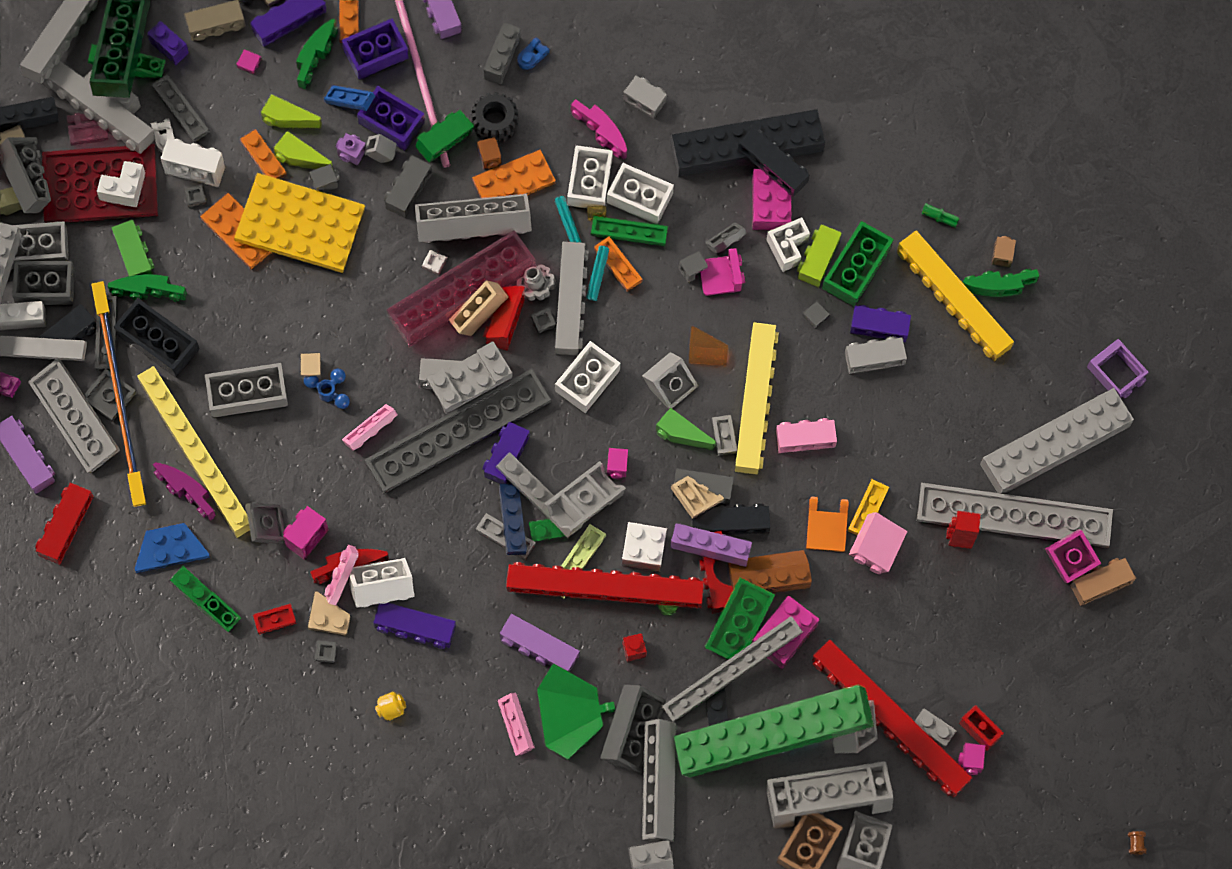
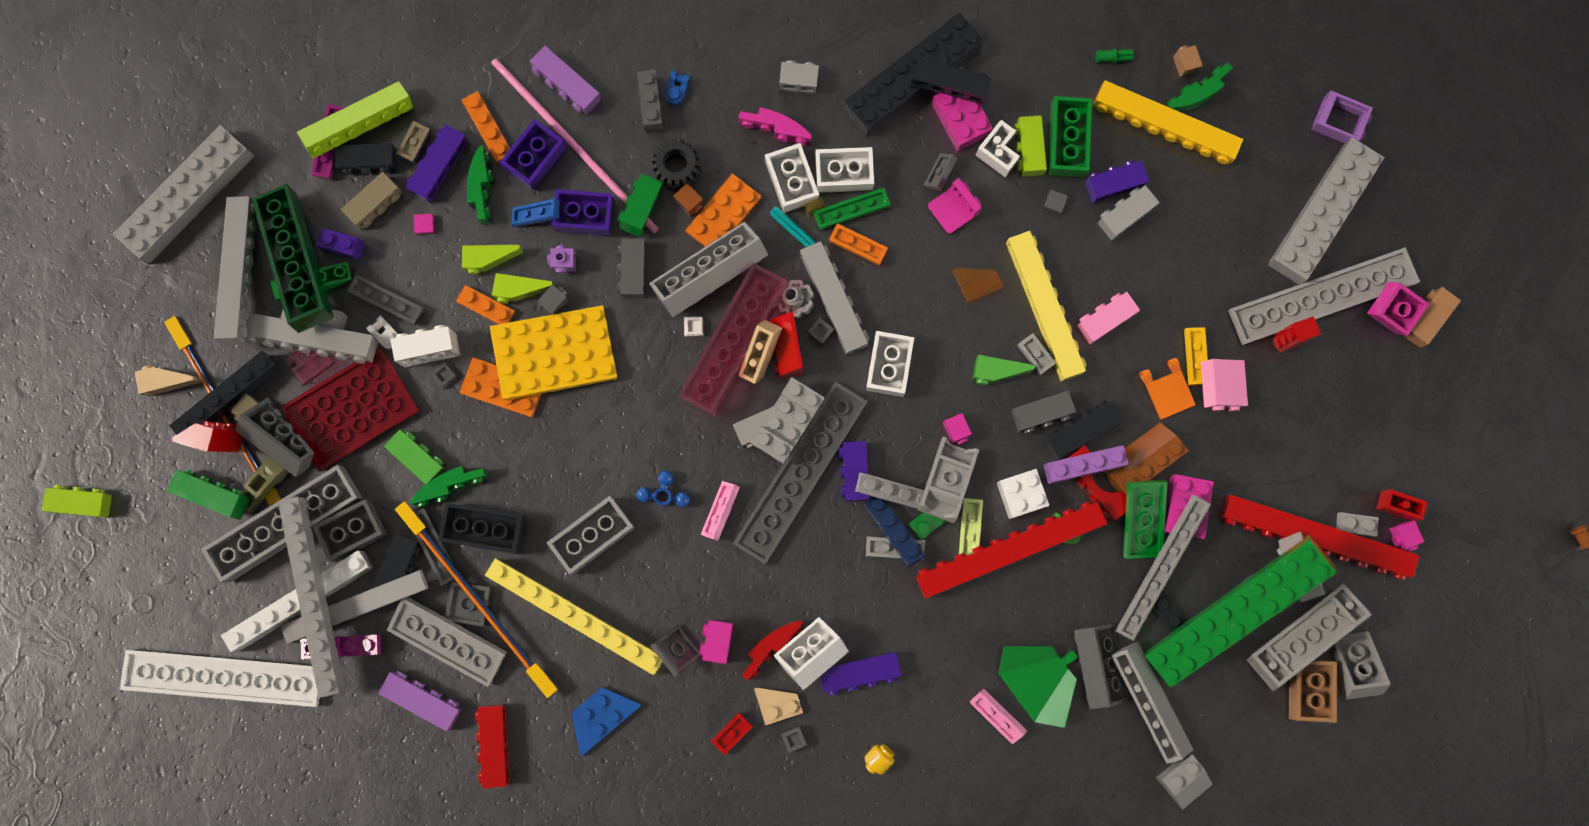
camera: 25 degrees left, 10 degrees up
white brick [97,161,145,207] -> none
magenta slope [153,462,216,521] -> none
green slope [170,566,241,632] -> none
tan panel [301,353,321,381] -> none
bright pink plate [325,545,359,606] -> none
light grey brick [364,134,397,163] -> none
medium lavender brick [500,614,580,672] -> none
teal axle [586,246,609,301] -> none
red brick [622,633,647,662] -> none
light grey slope [642,352,698,409] -> none
tan wing [671,476,724,519] -> none
dark grey panel [679,251,708,283] -> none

